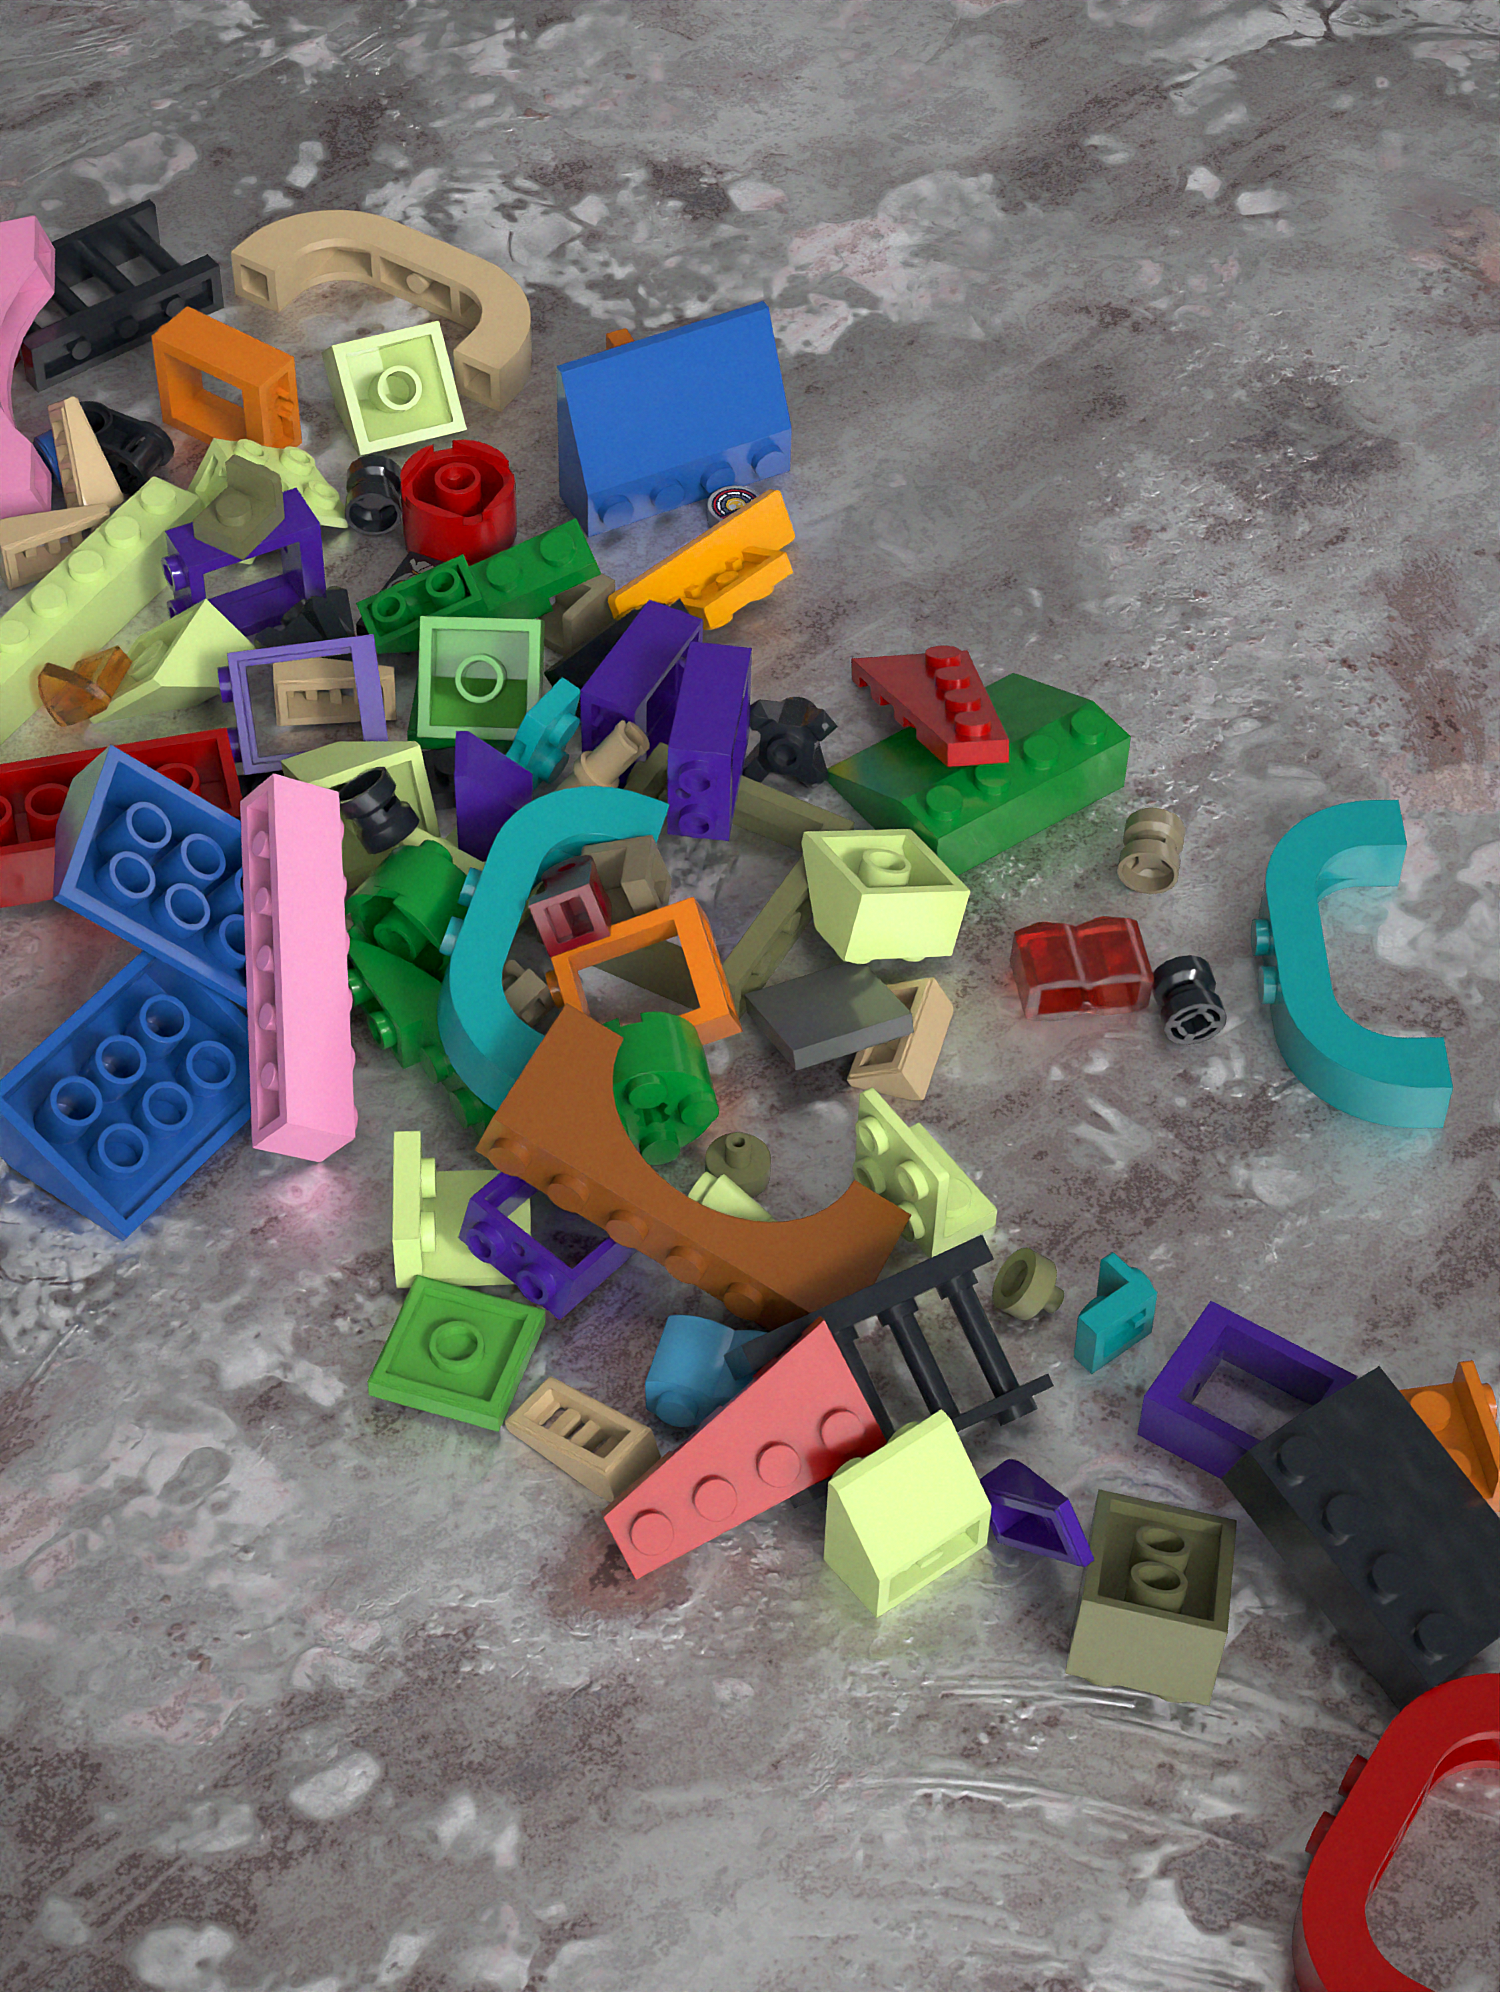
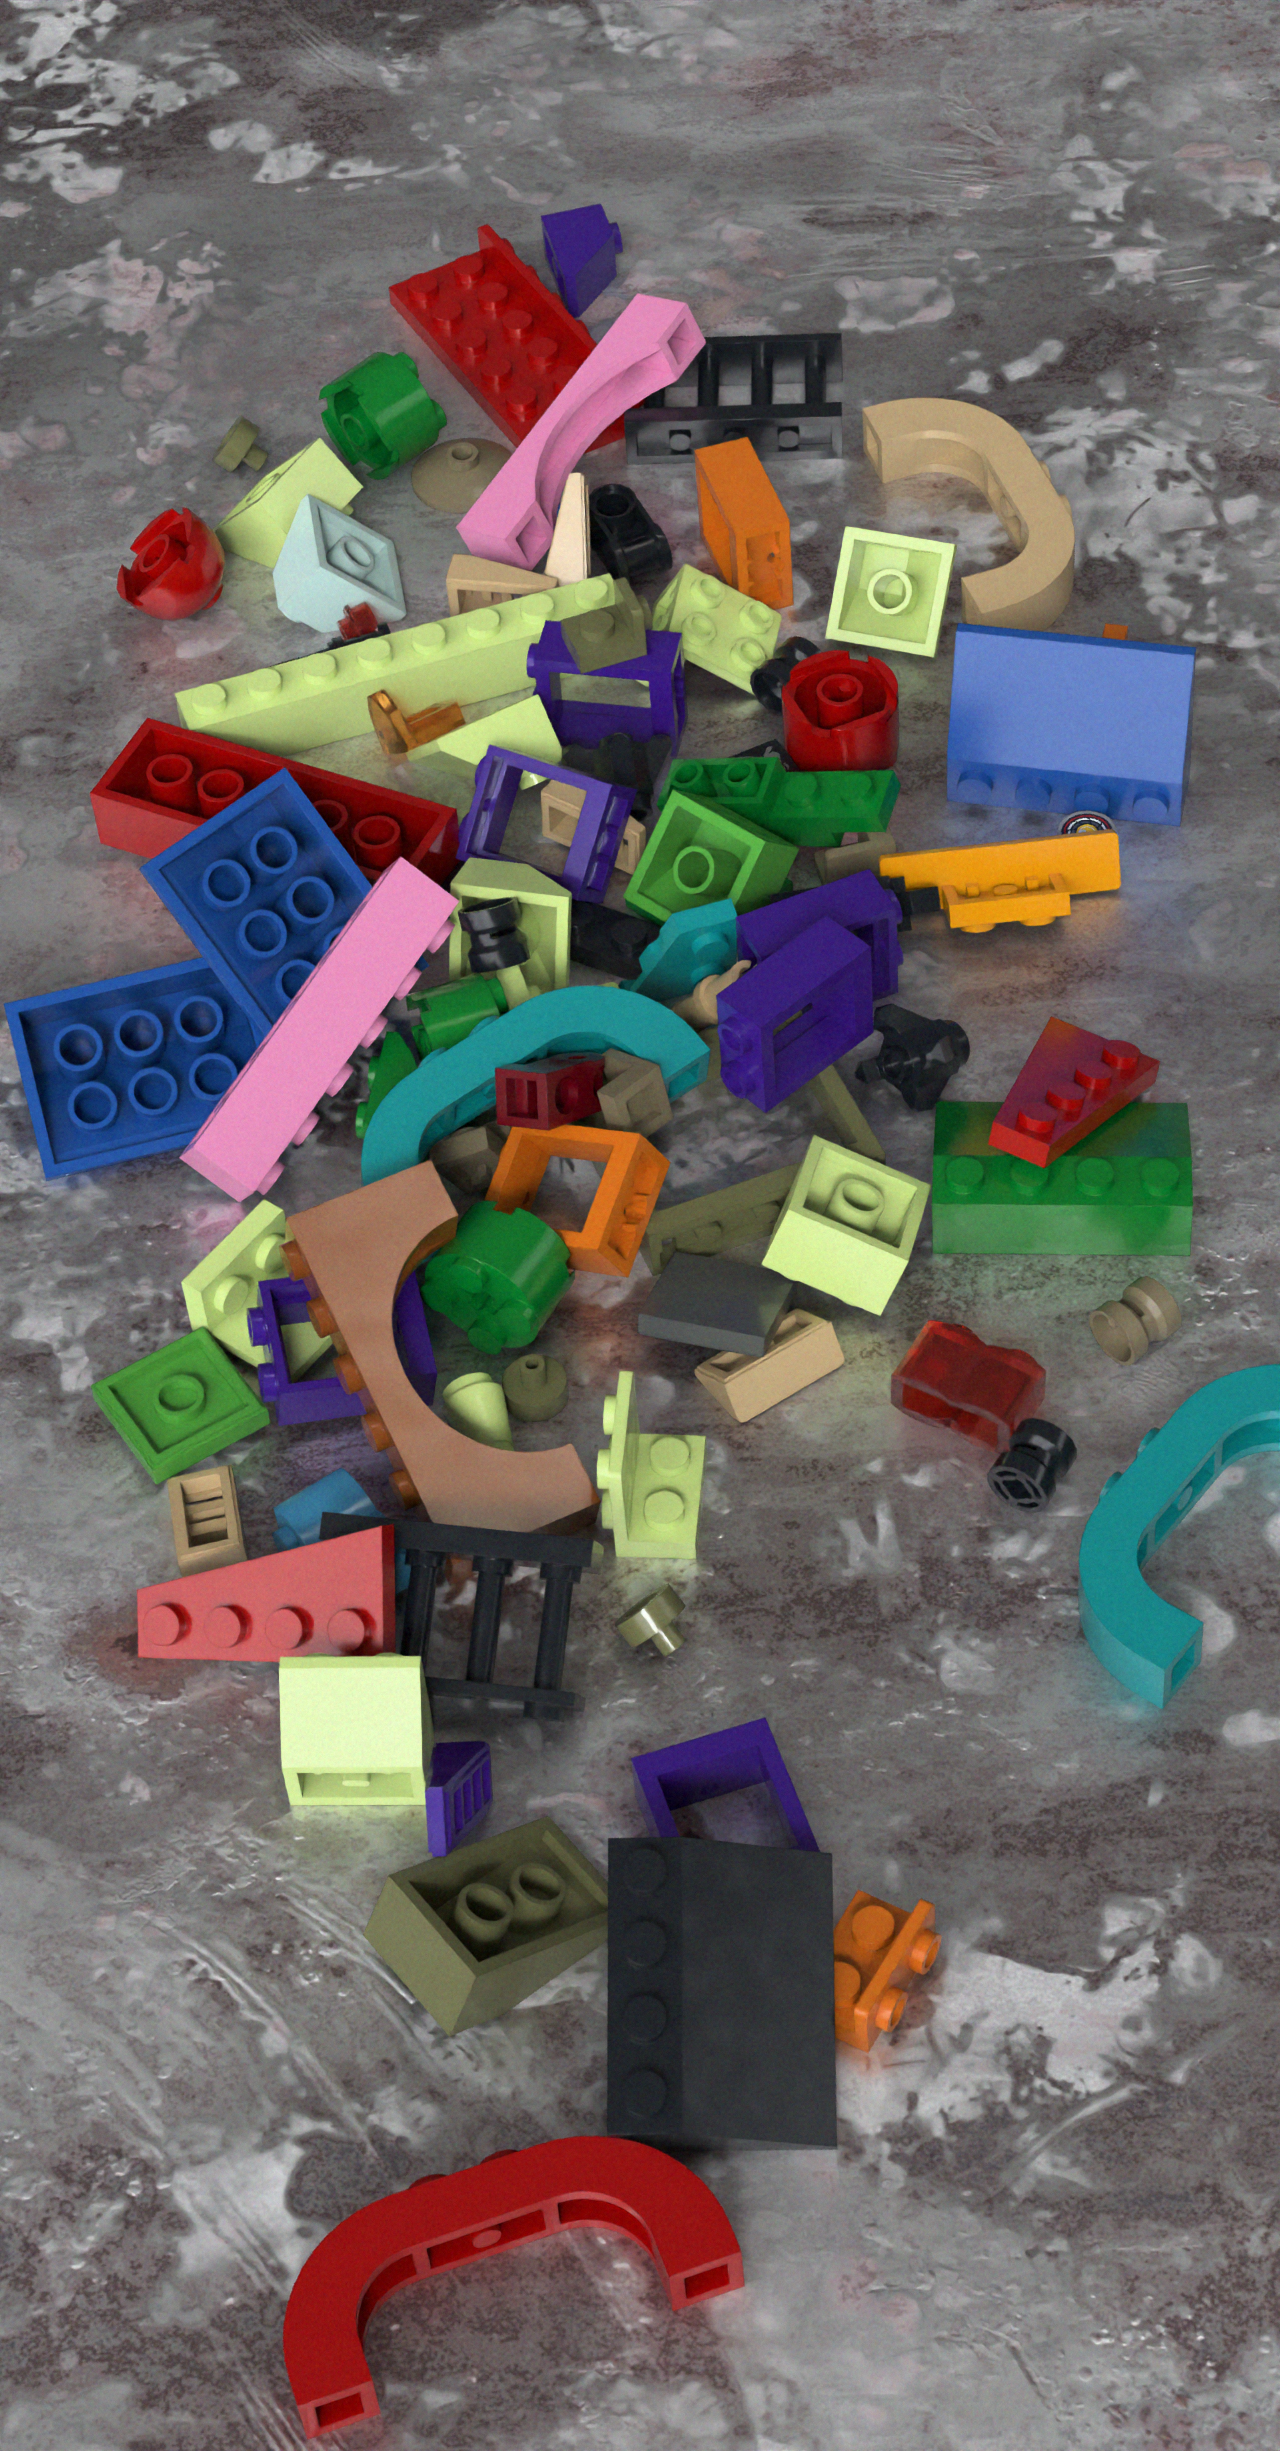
camera: 45 degrees right, 0 degrees up
dark purple slope [454,731,535,862] -> none
teal bracket [1074,1252,1158,1374] -> none

